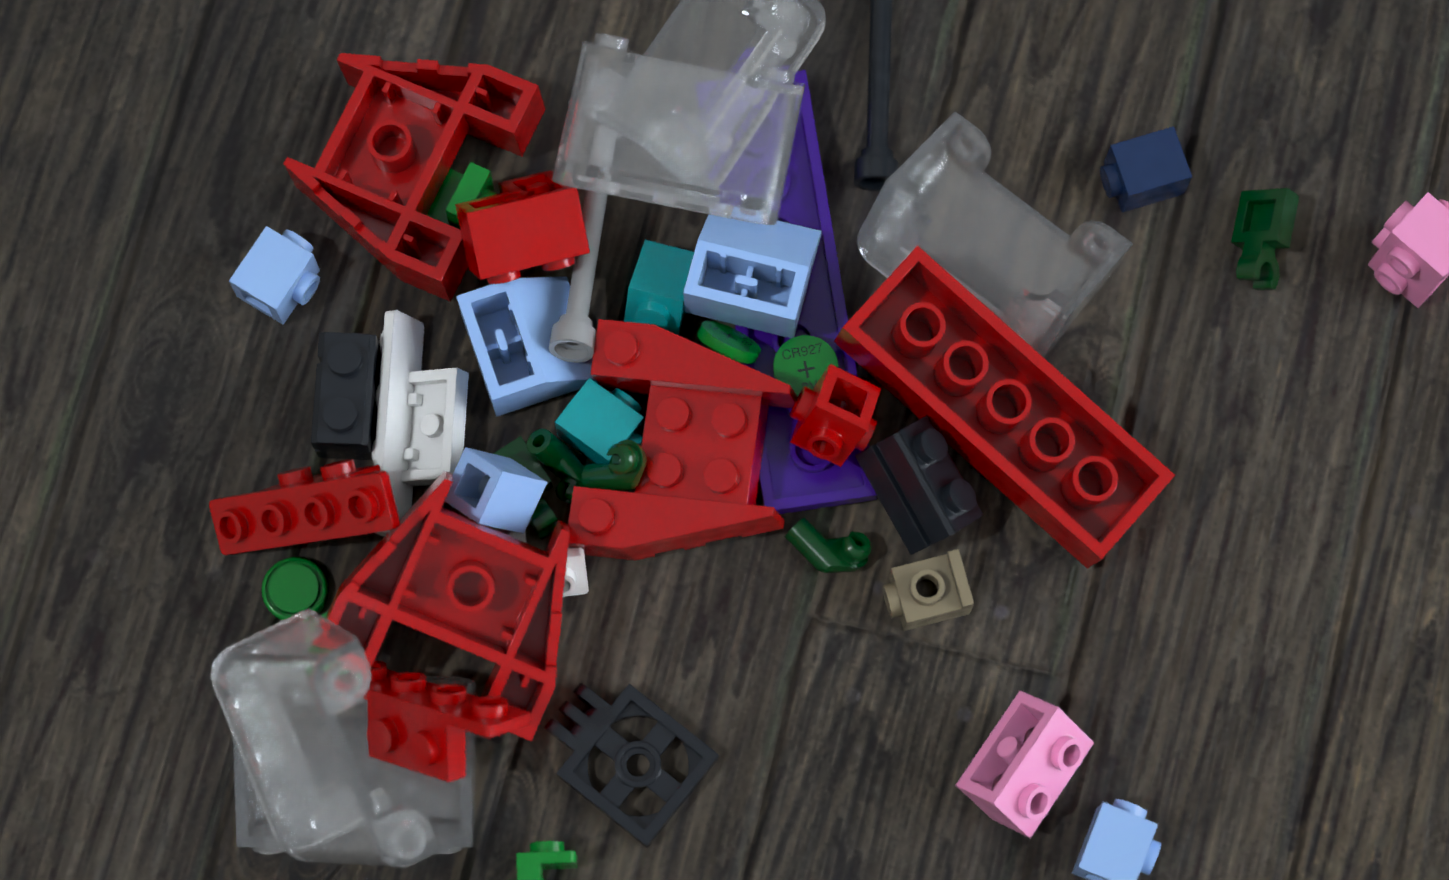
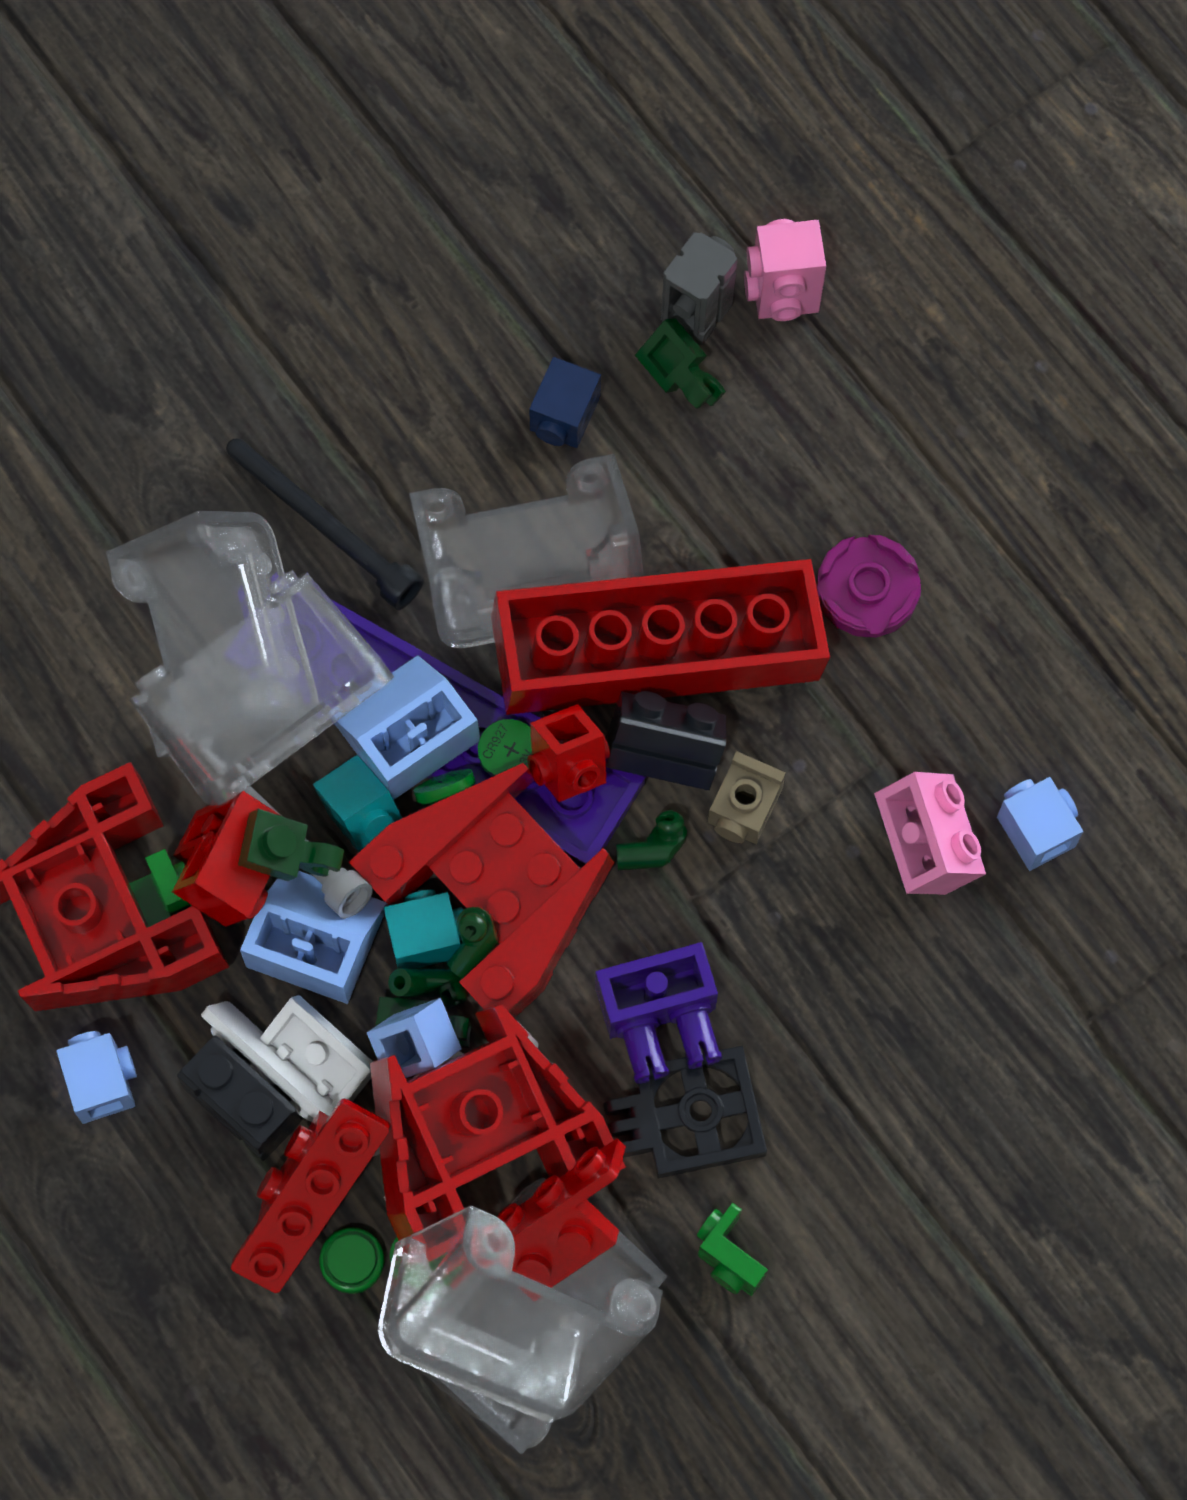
camera: 50 degrees left, 5 degrees down
none -> dark green plate [238,808,344,881]
none -> dark purple brick [595,942,723,1084]
none -> dark grey brick [661,232,737,345]
none -> magenta tile [817,535,921,638]

